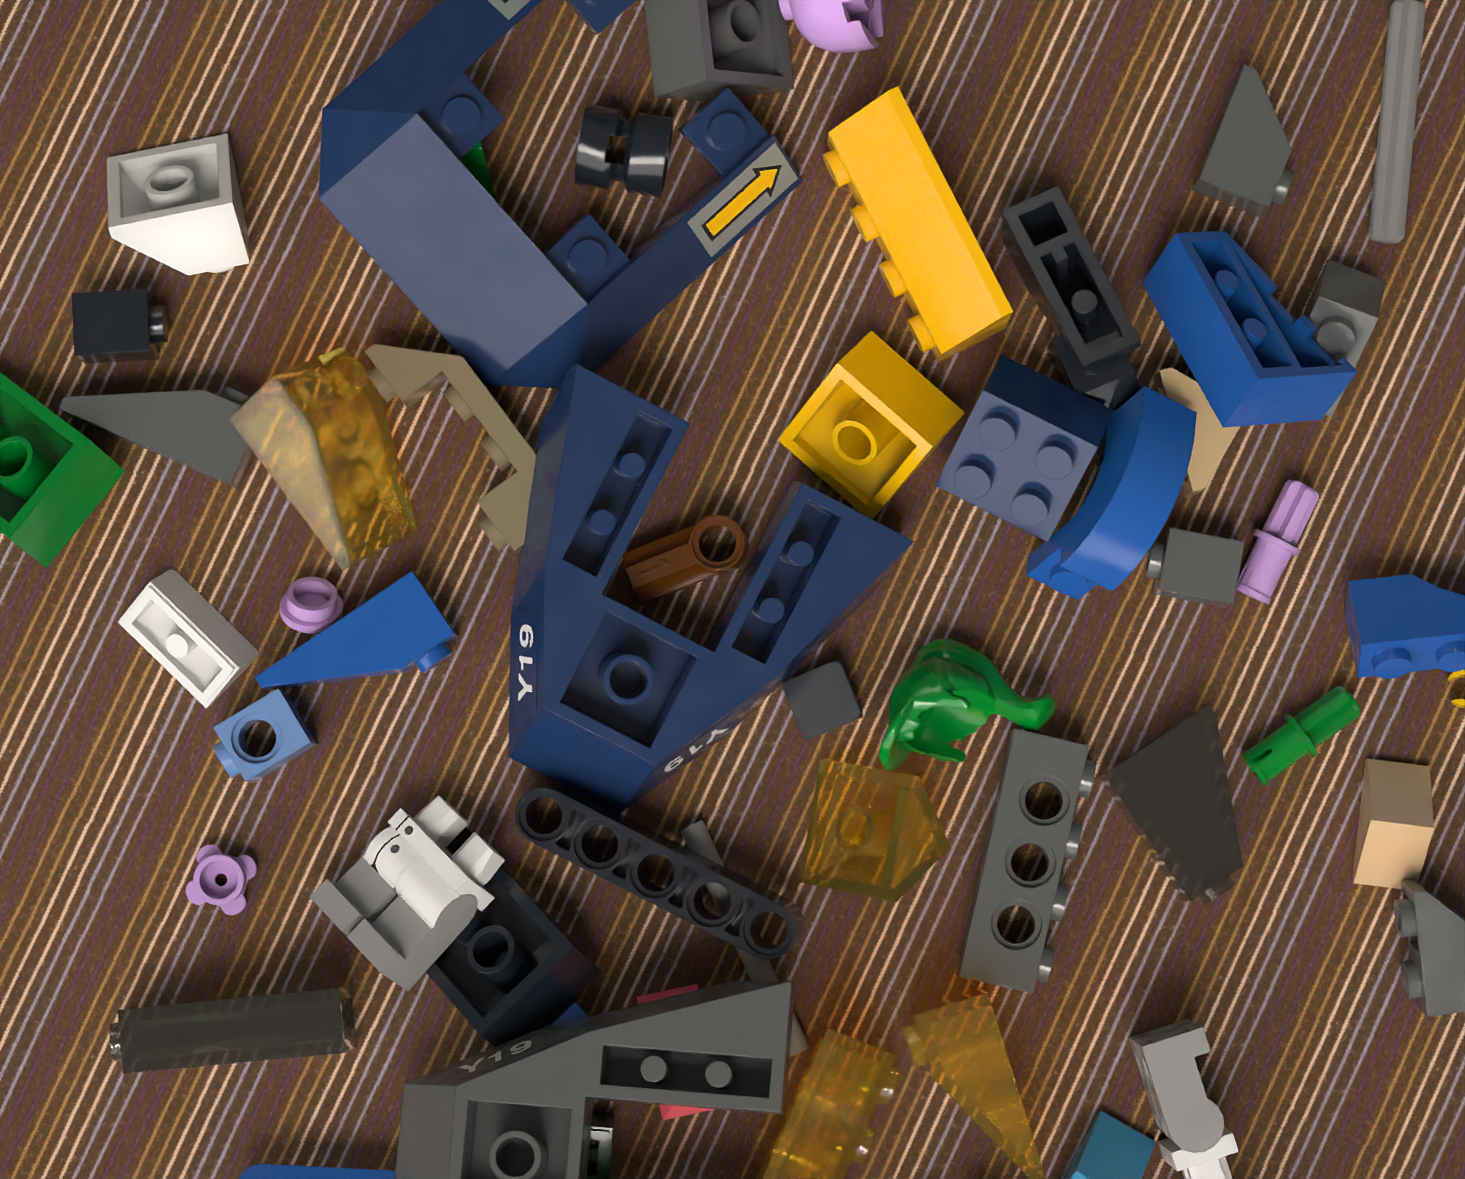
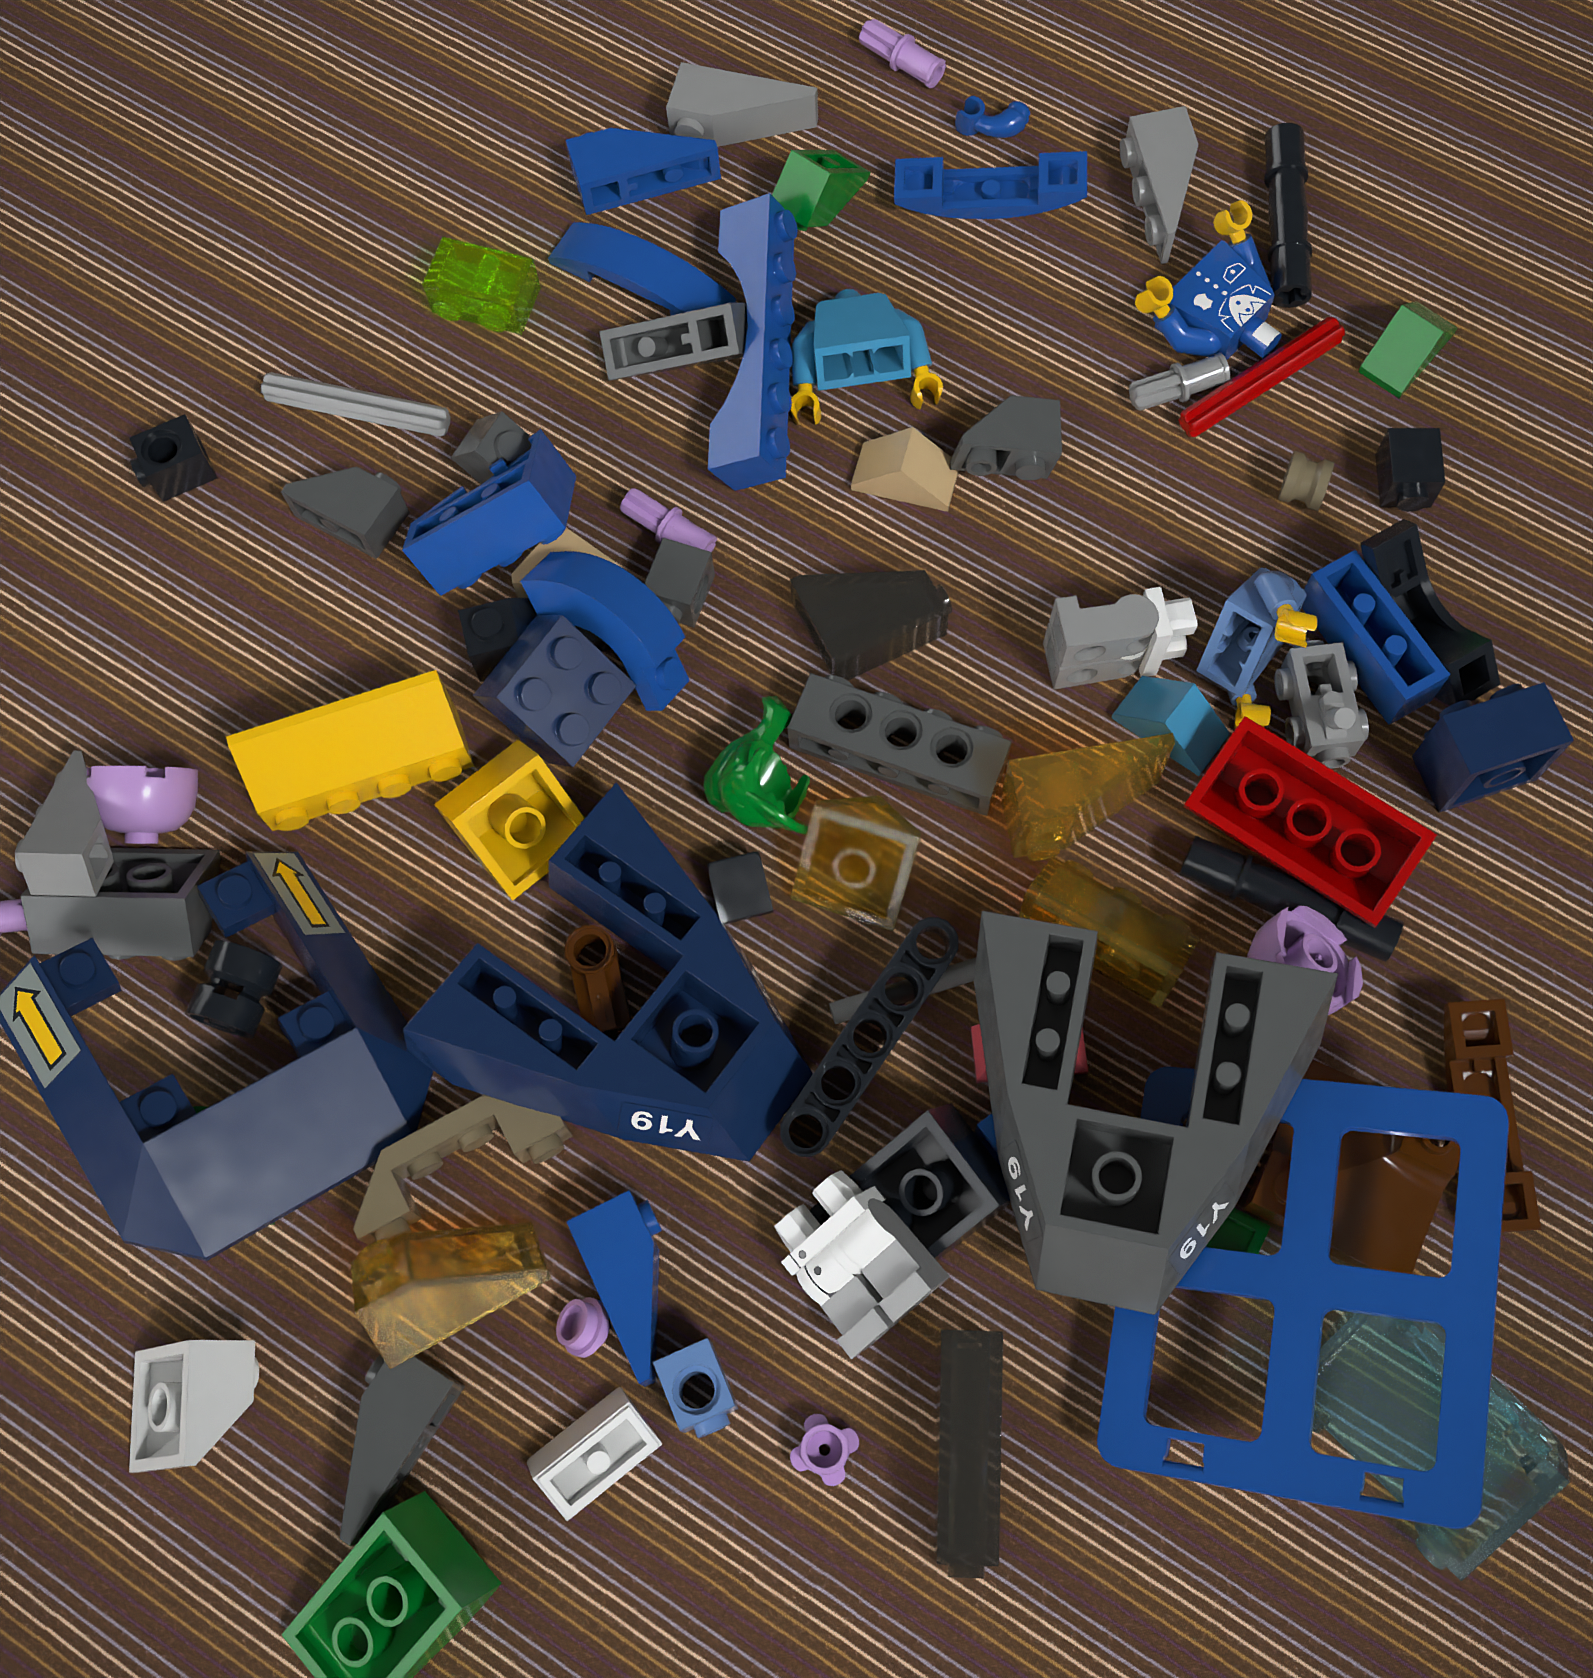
camera: 80 degrees left, 15 degrees down
black brick [72,289,168,364] -> none
black slope [1001,186,1141,372] -> none
green axle [1240,686,1361,787] -> none

